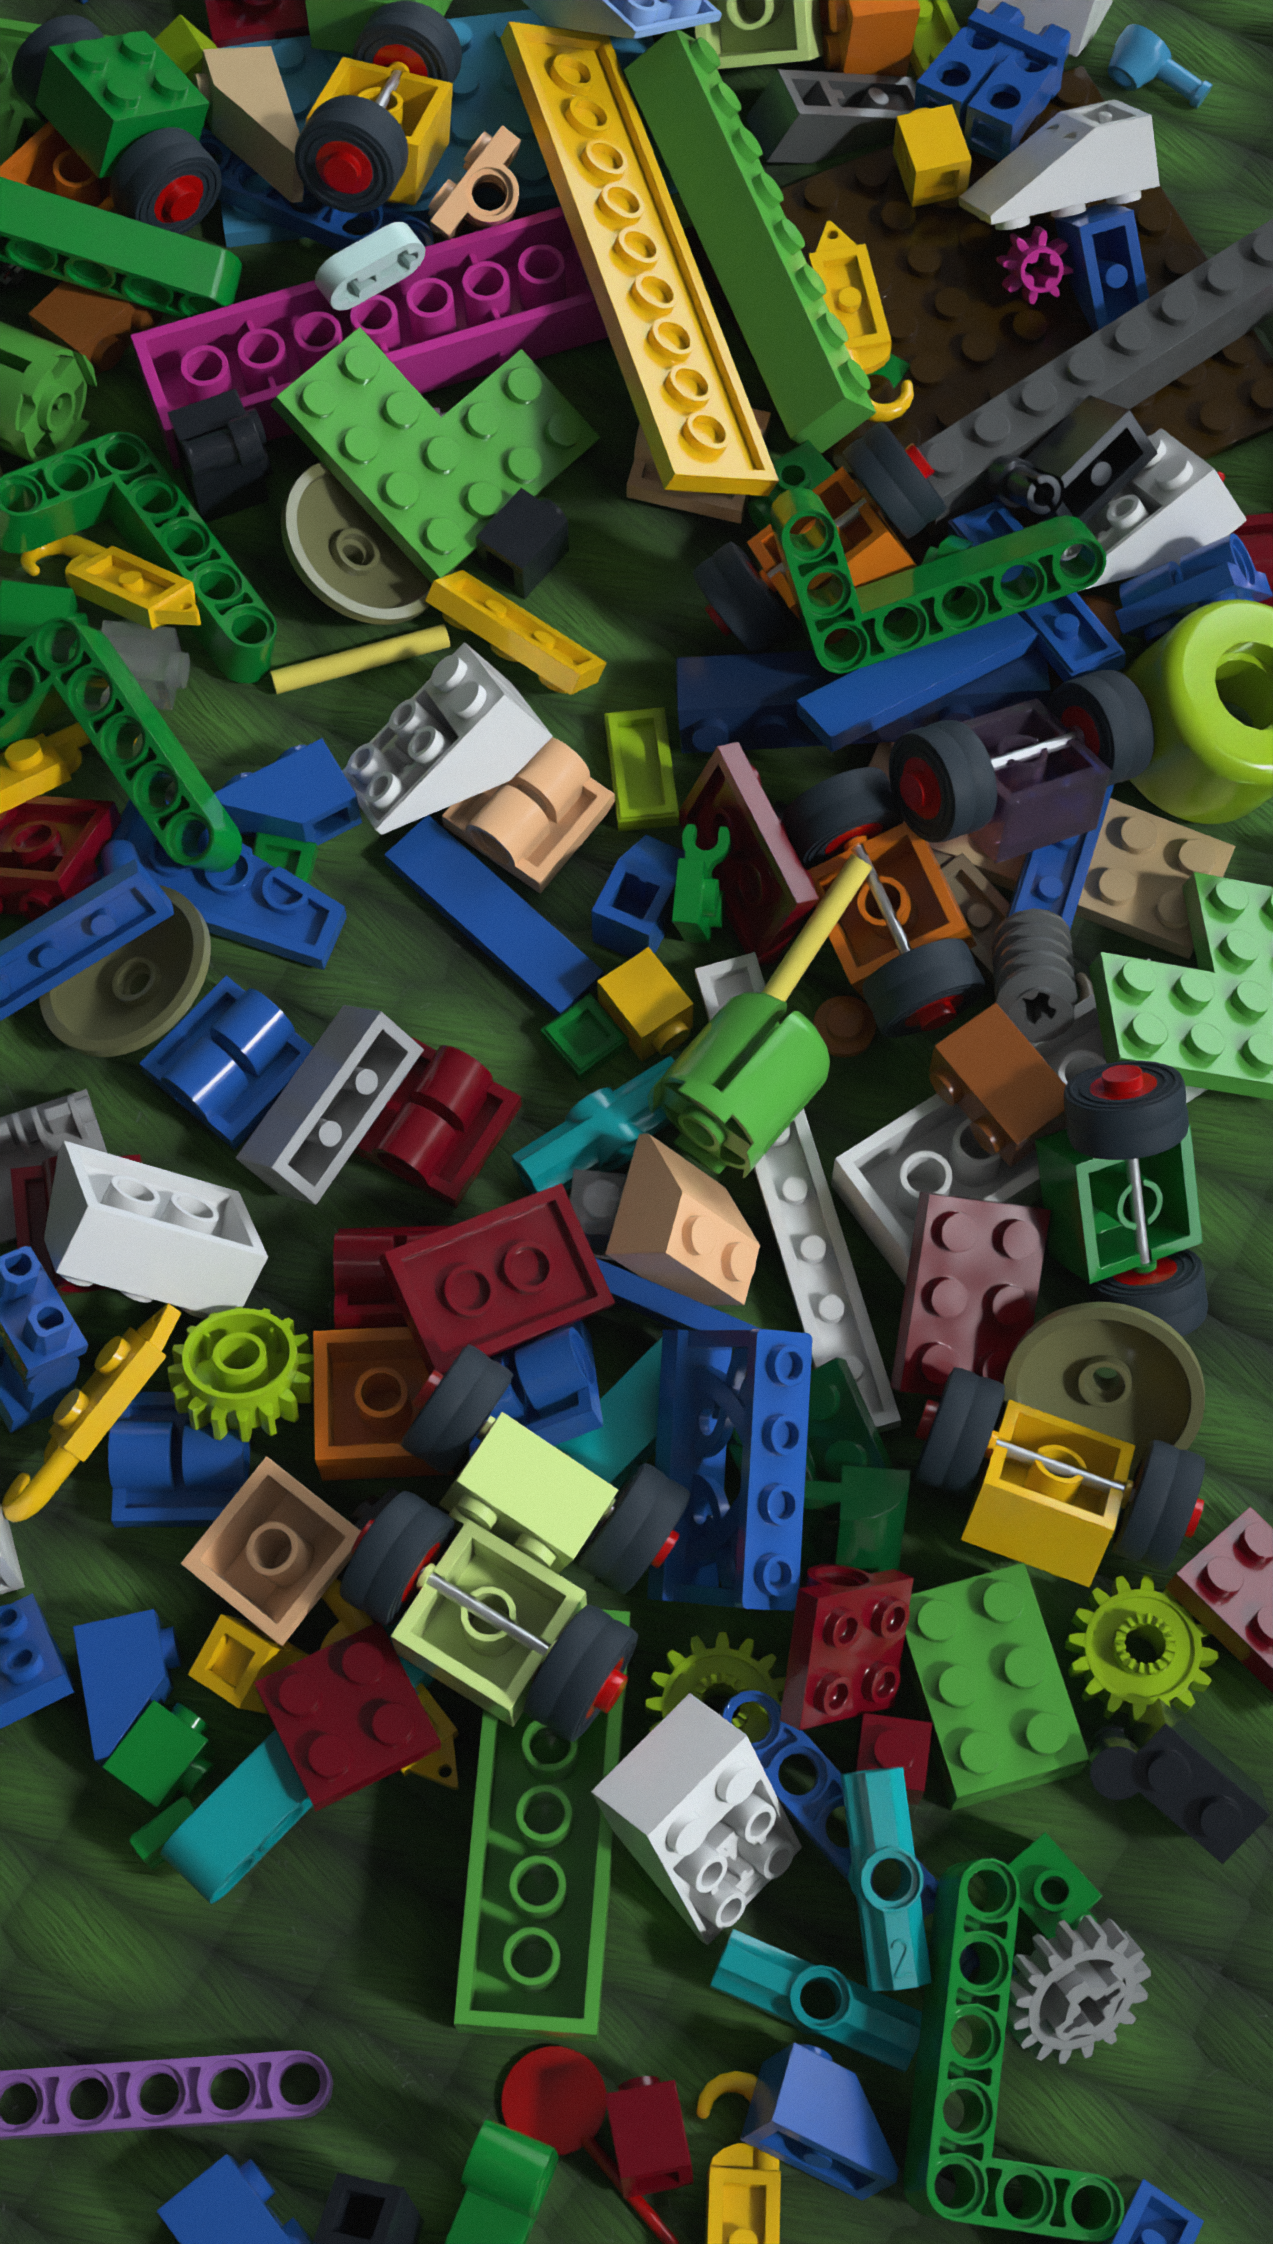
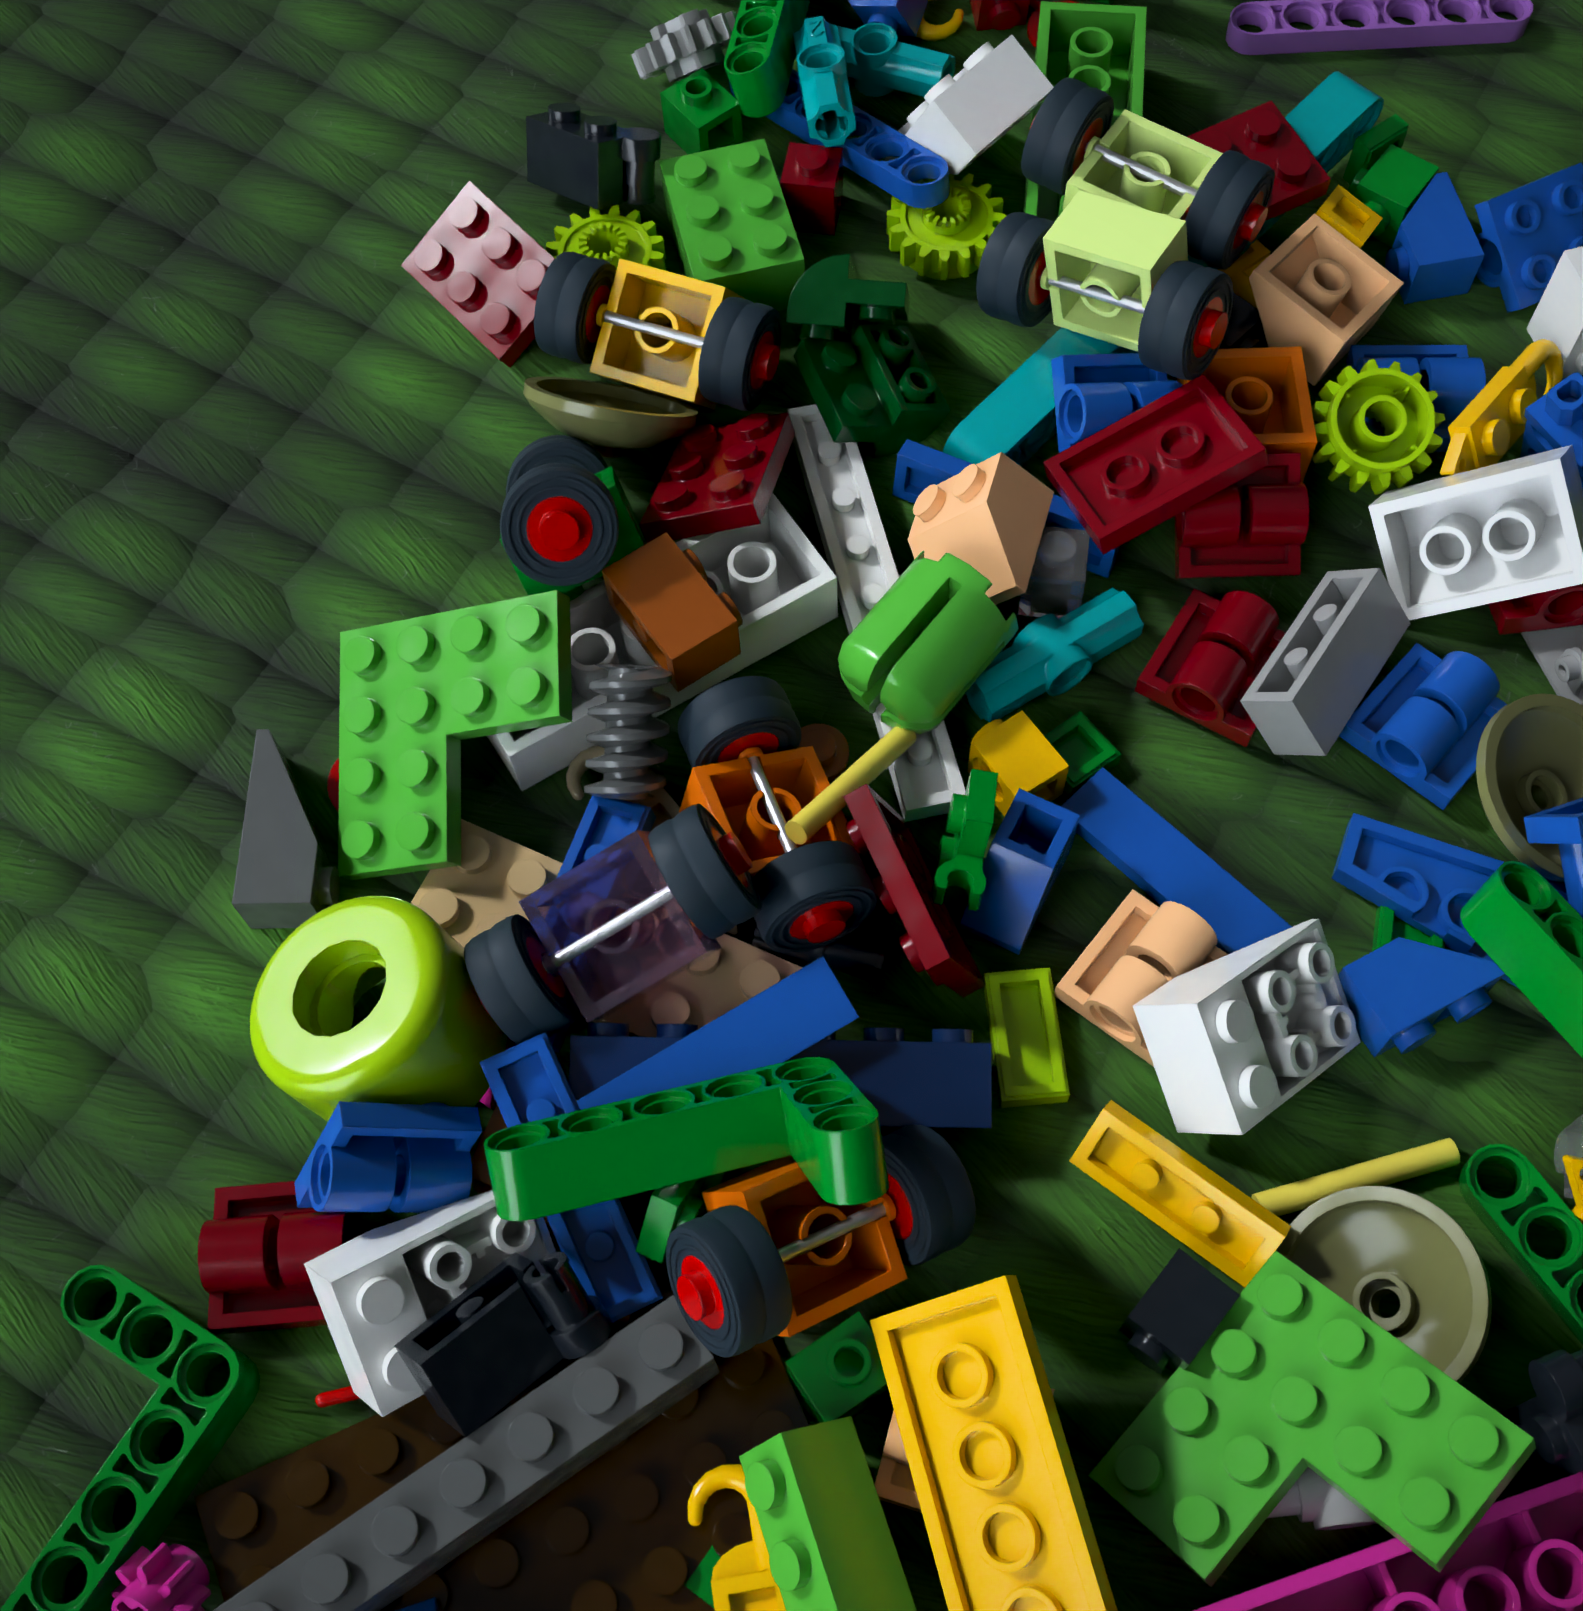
camera: 175 degrees left, 5 degrees down
blue fence [647,1329,812,1611] -> none
dark red plate [780,1564,914,1730] -> none

